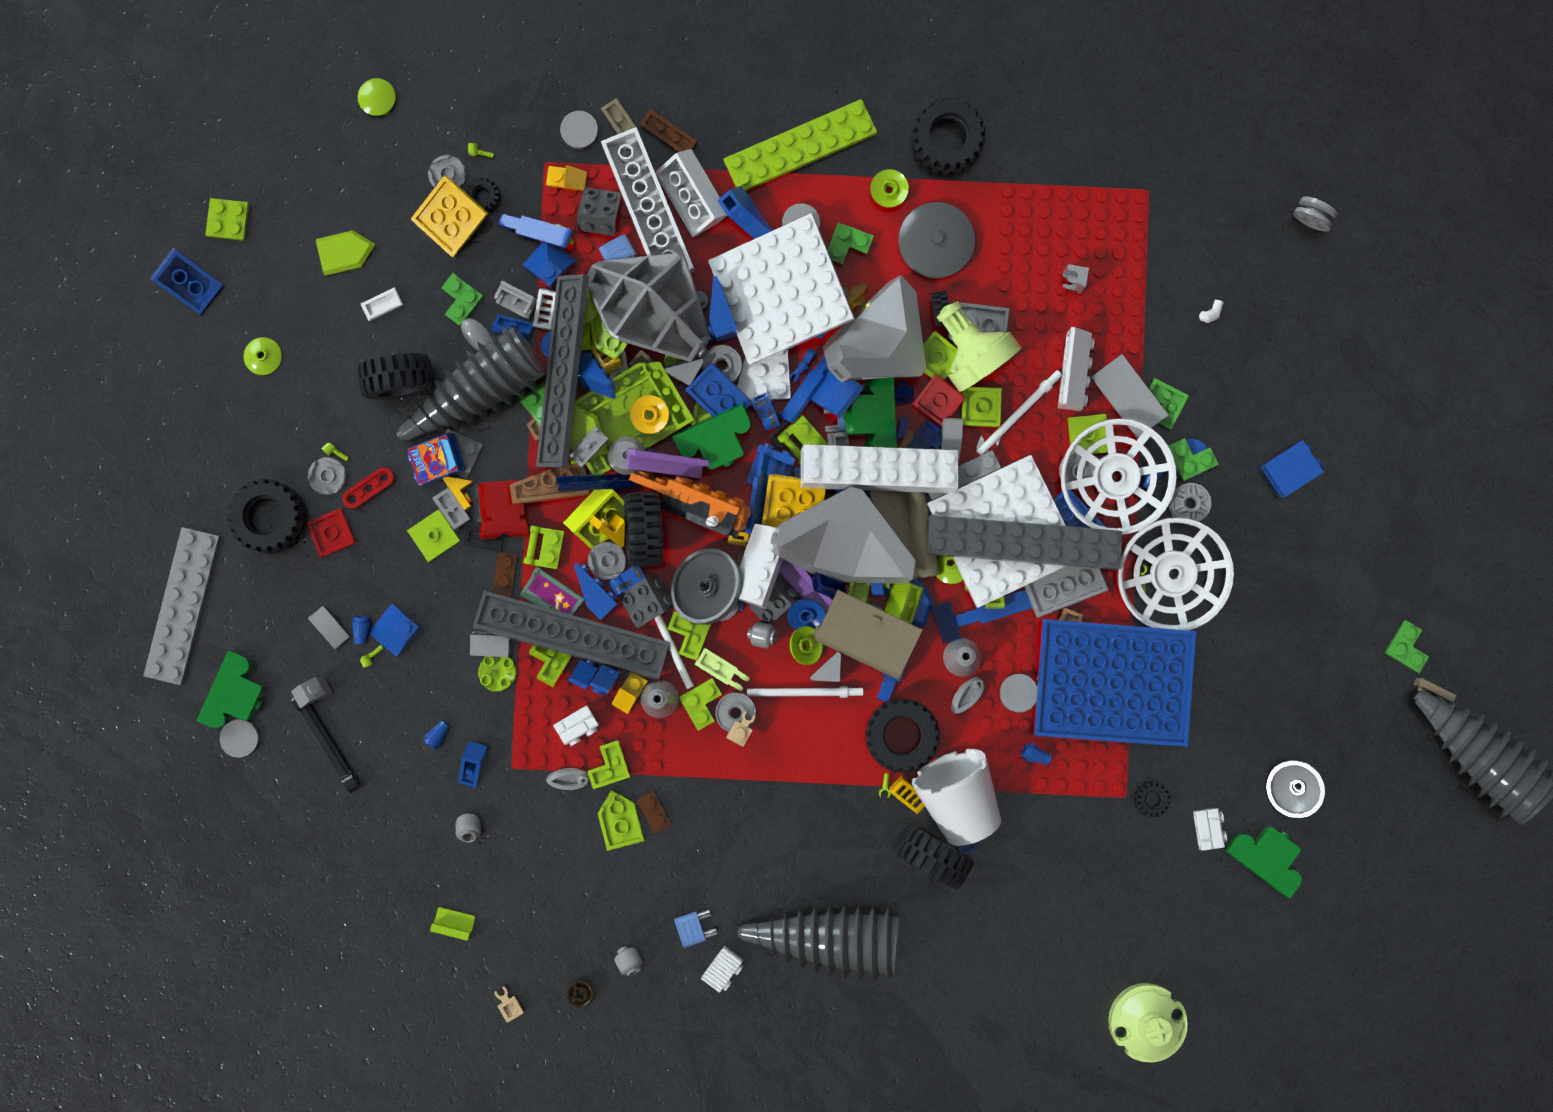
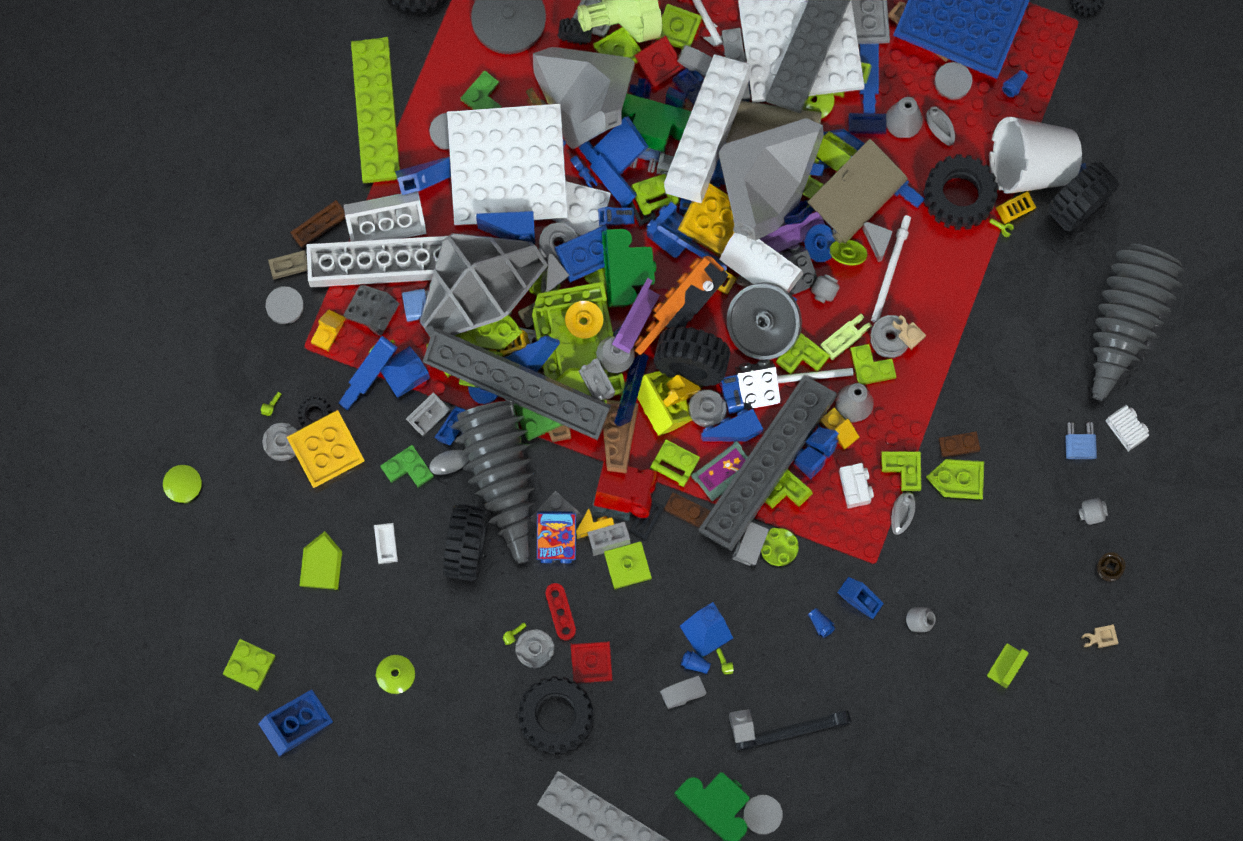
camera: 75 degrees left, 10 degrees down
white slope [533,288,556,330] -> none
lime dish [870,169,909,208] -> none

